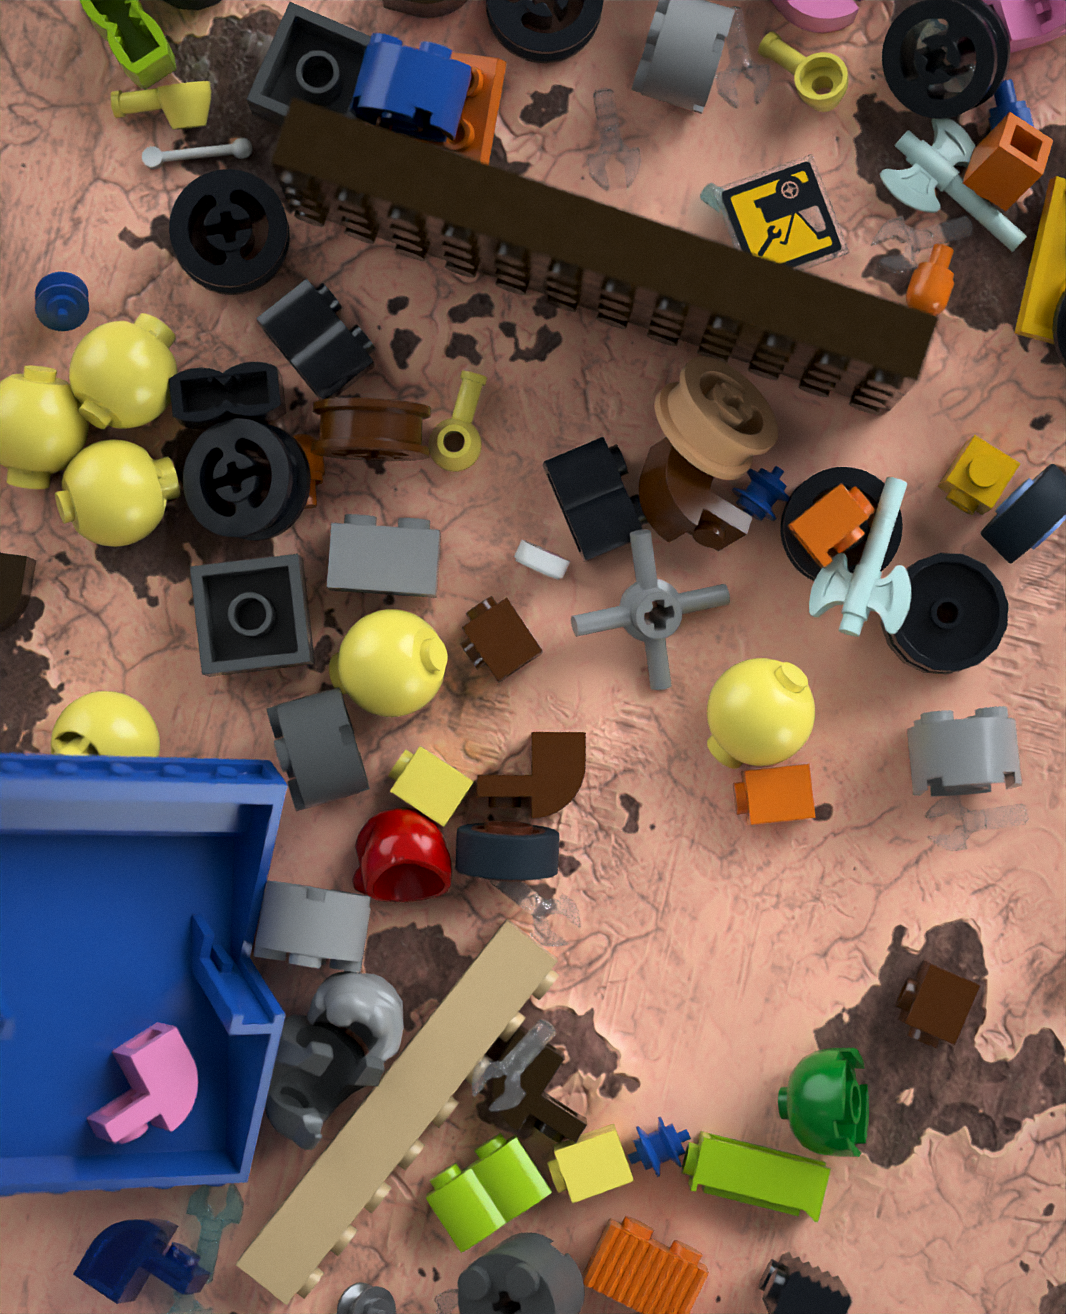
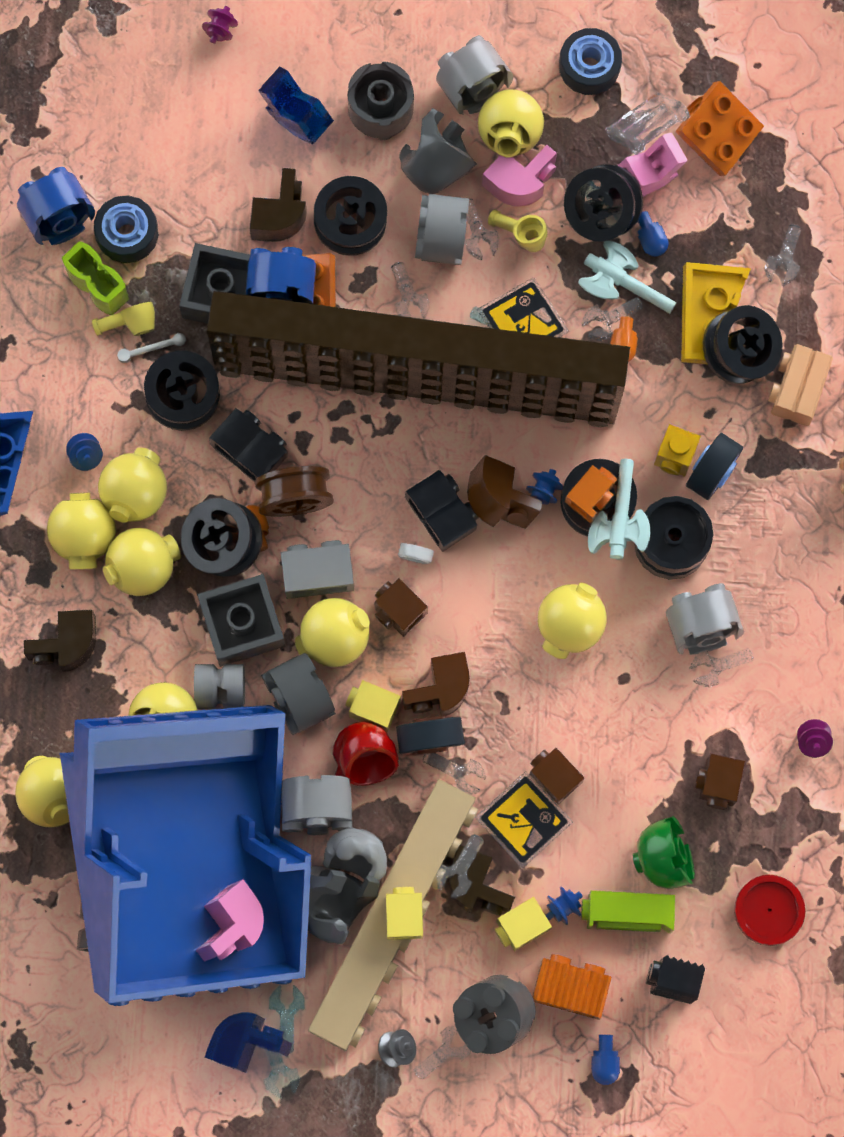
camera: 15 degrees left, 10 degrees down
black brick [169,362,286,430] -> none
lime brick [426,1133,552,1253] -> none
light yellow bar [428,370,487,472] -> none
light grey bar [571,529,730,690] -> none
light nougat wheel [655,356,778,480] -> none
orange brick [733,764,816,825] -> none
orange brick [963,112,1053,211] -> none
none -> light grey wheel [194,664,245,709]
none -> light yellow brick [386,887,423,940]
none -> piece [475,771,573,869]
none -> reddish brown brick [529,748,585,806]
none -> red piece [734,875,805,946]

